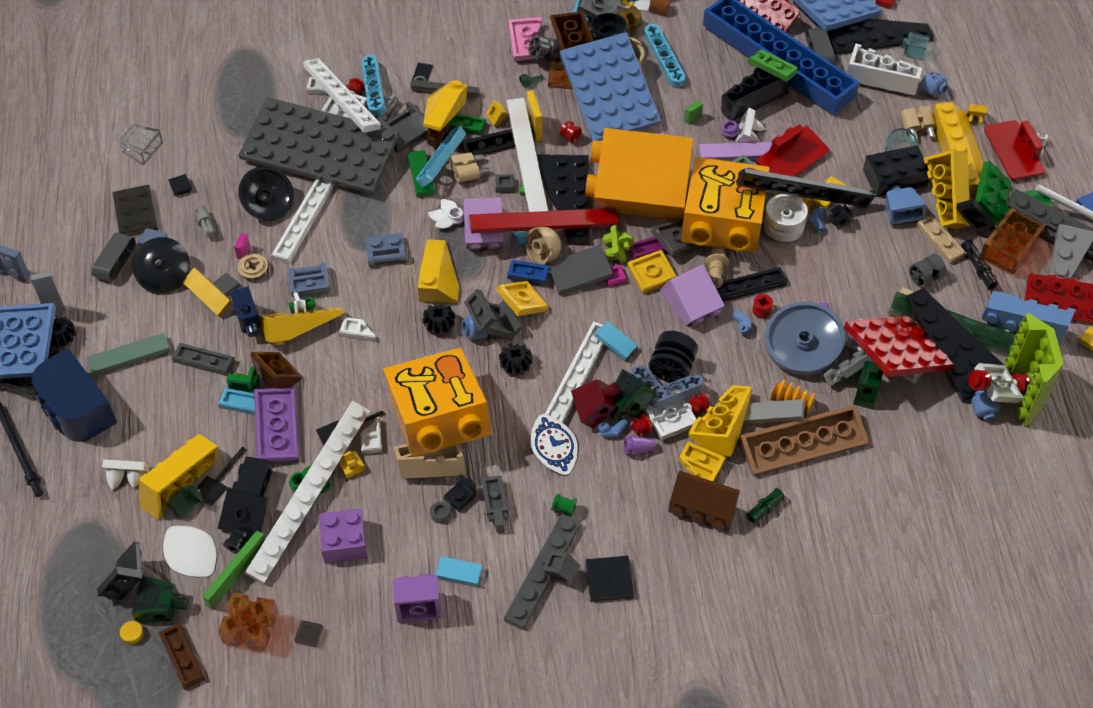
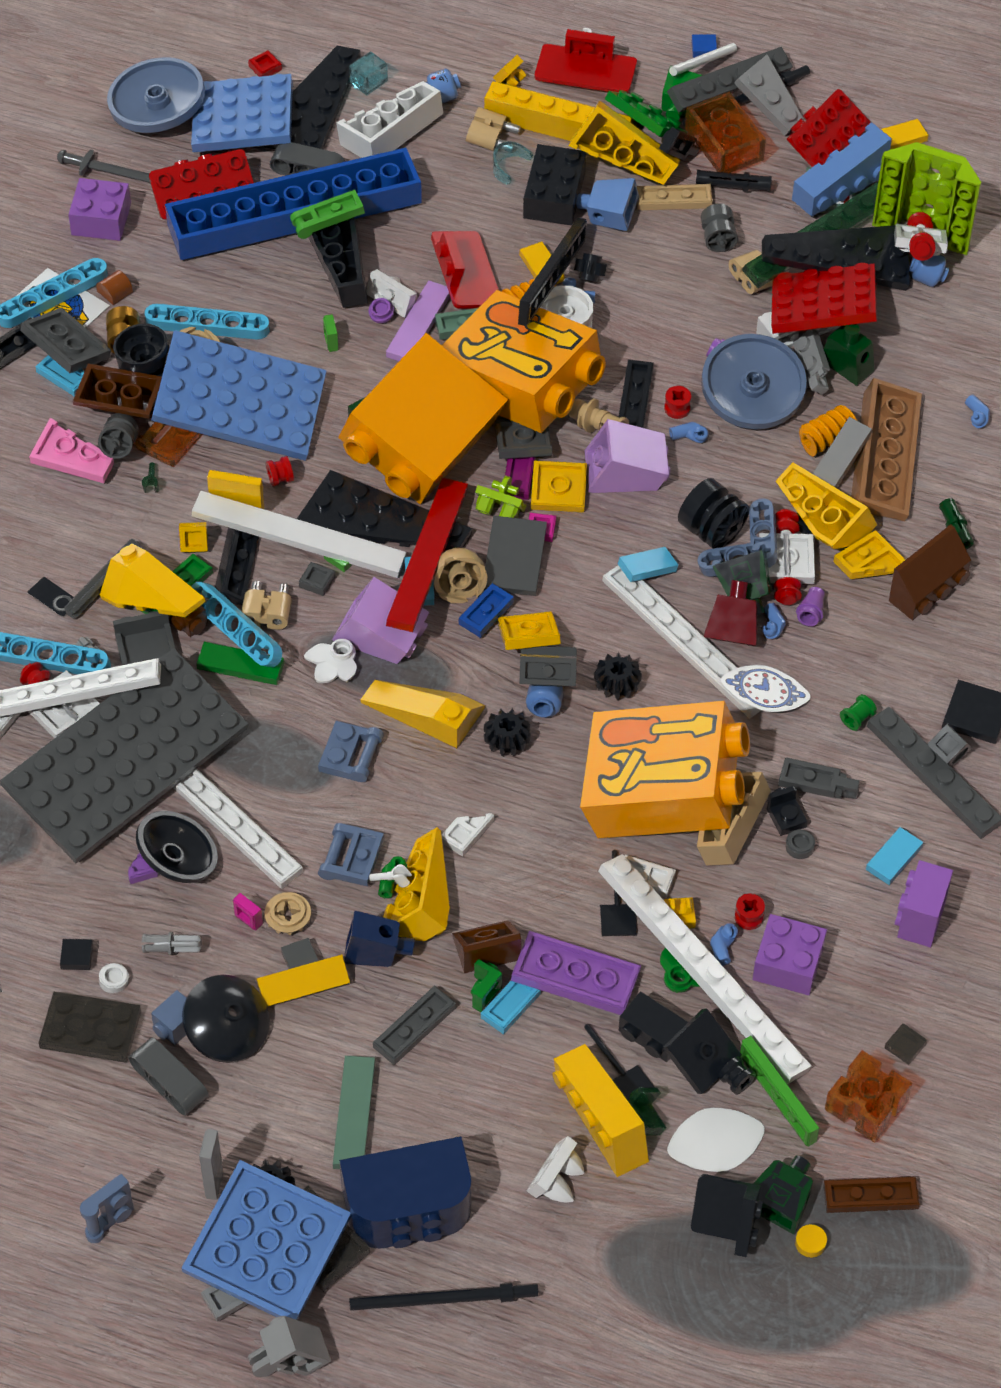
camera: 65 degrees left, 0 degrees up
none -> white tile [99,963,129,993]
none -> medium blue arm [710,923,738,966]
none -> red wheel [735,893,765,930]
none -> medium blue arm [965,395,990,428]

